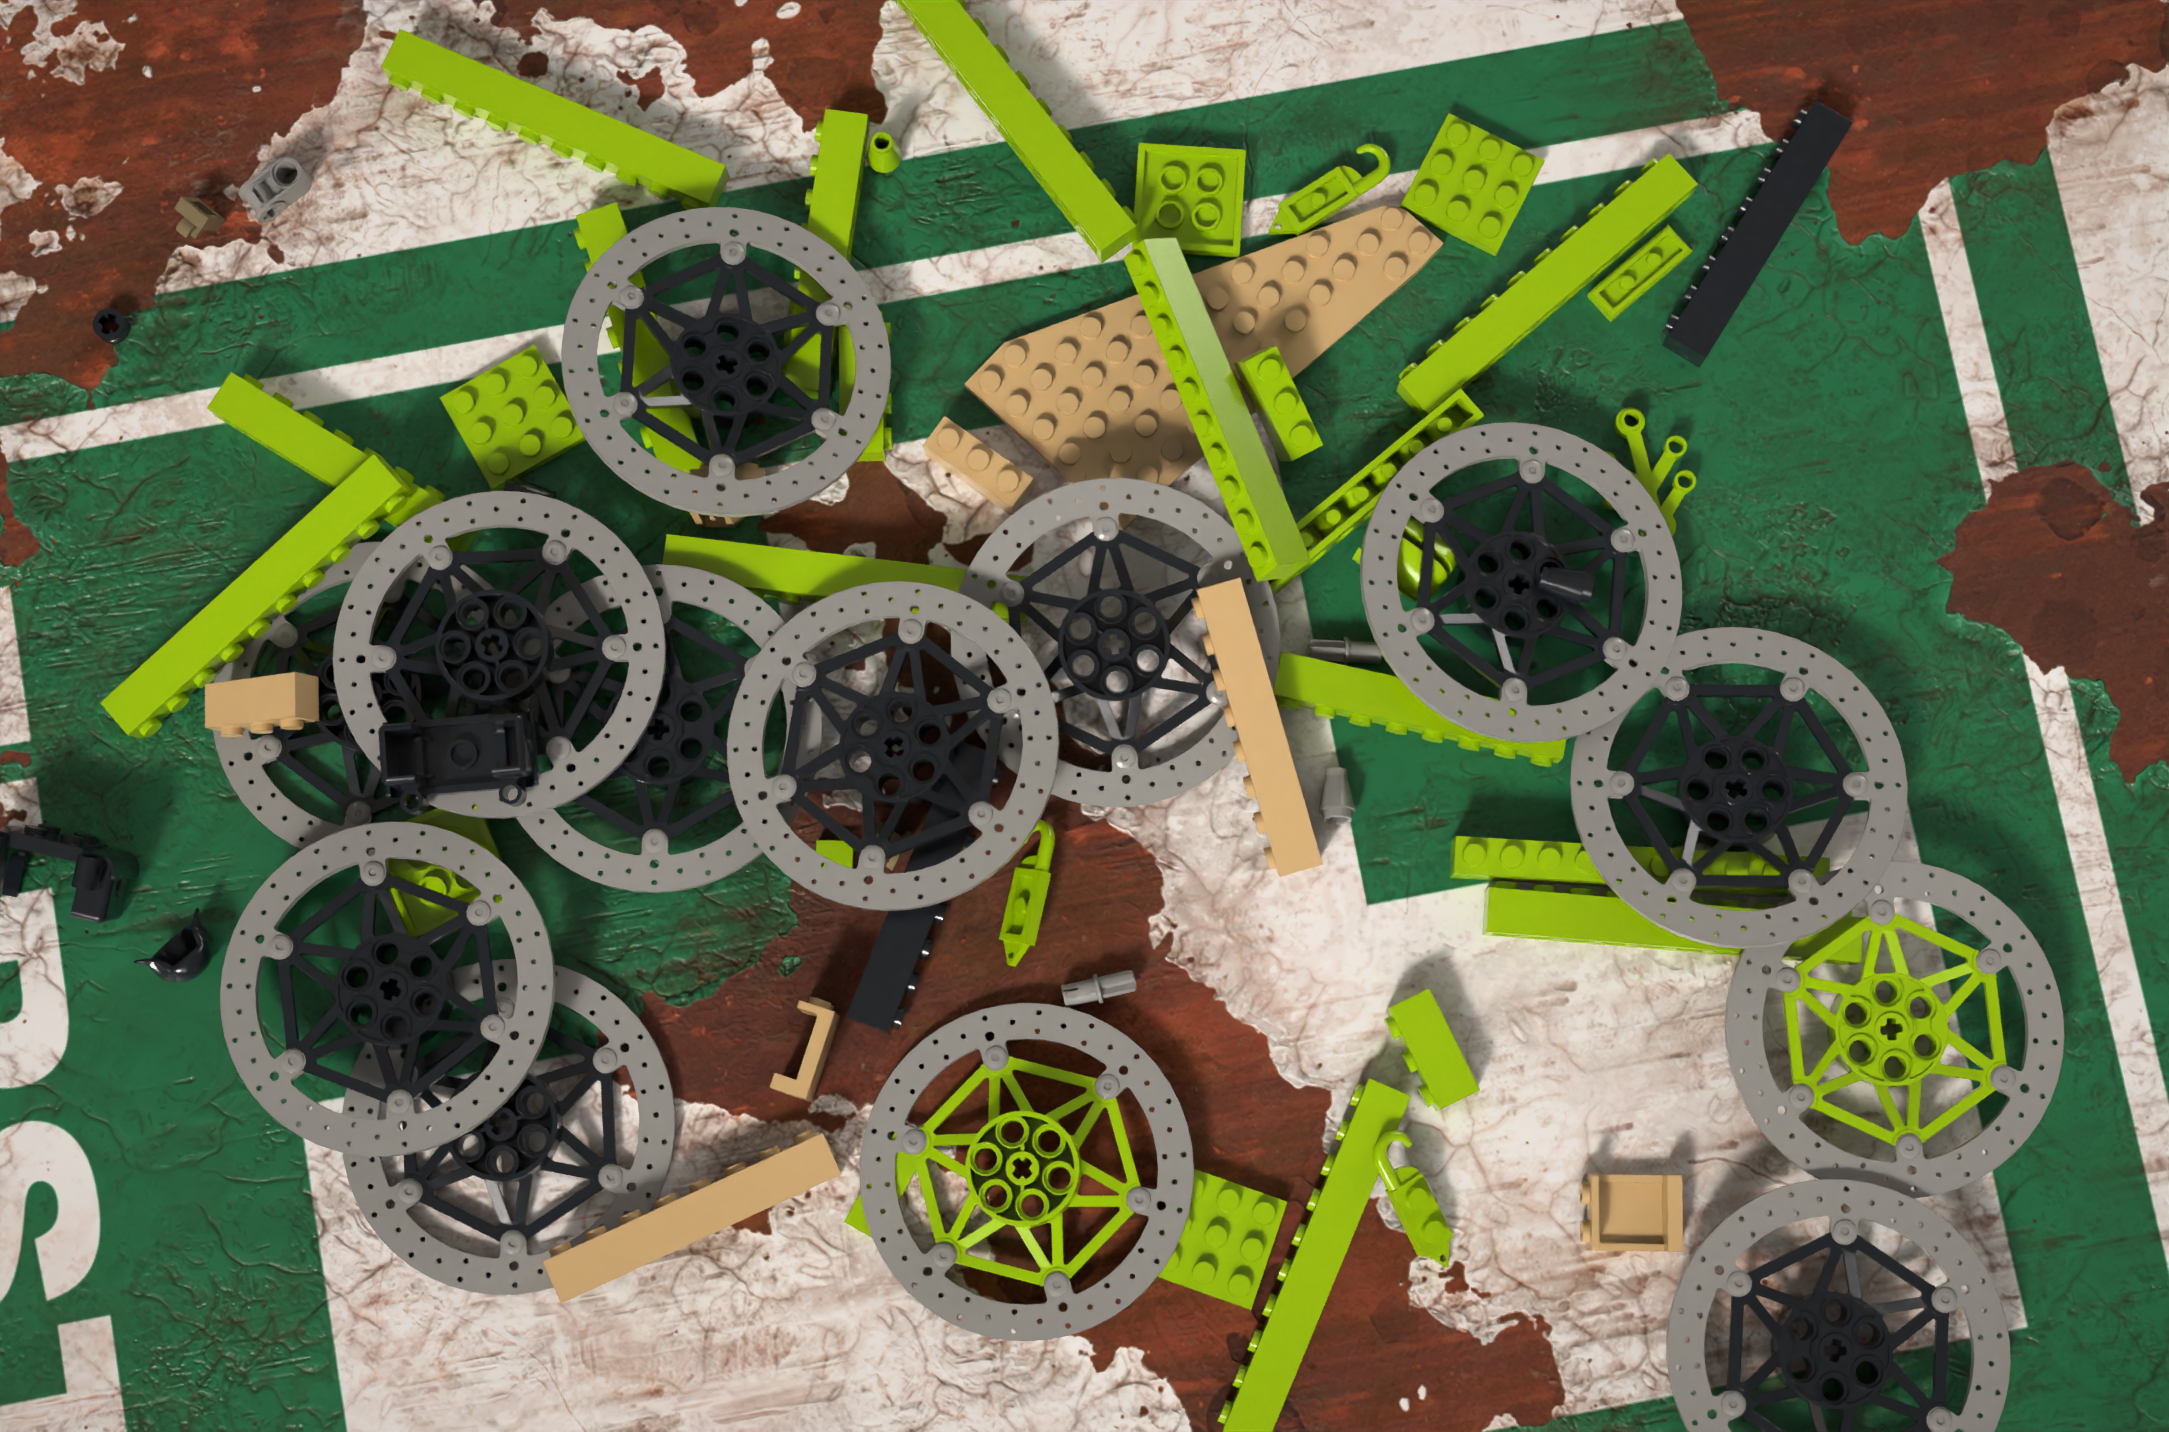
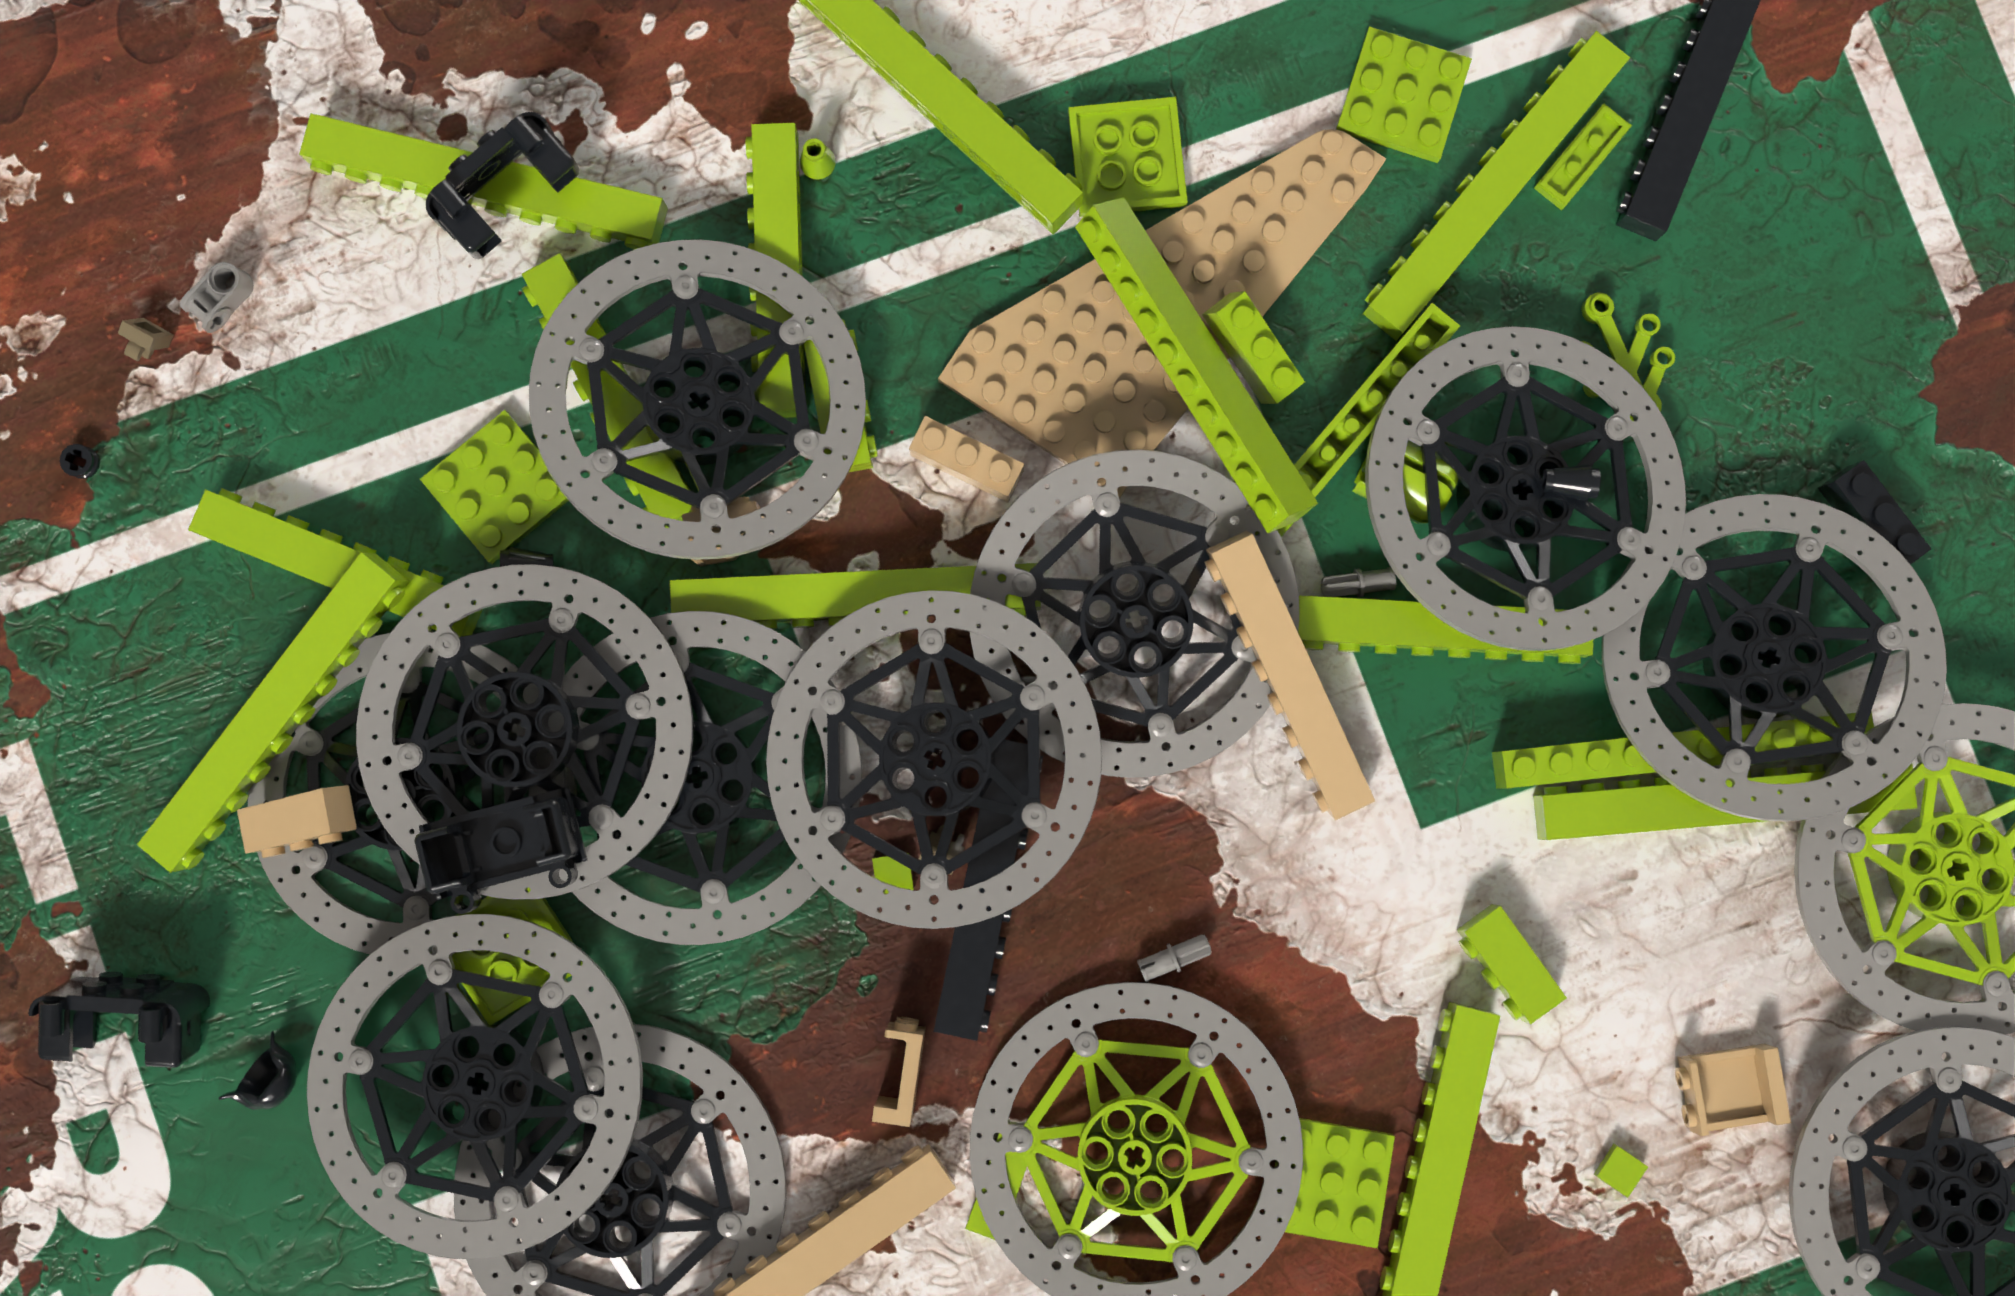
camera: 10 degrees left, 5 degrees up
lime plate [999,820,1055,967] -> none
lime plate [1269,144,1391,236] -> none
light grey cone [1319,767,1356,824] -> none
lime plate [1373,1130,1453,1267] -> none
none -> black container [426,112,580,259]
none -> lime tile [1593,1143,1648,1198]
none -> black brick [1818,460,1931,566]

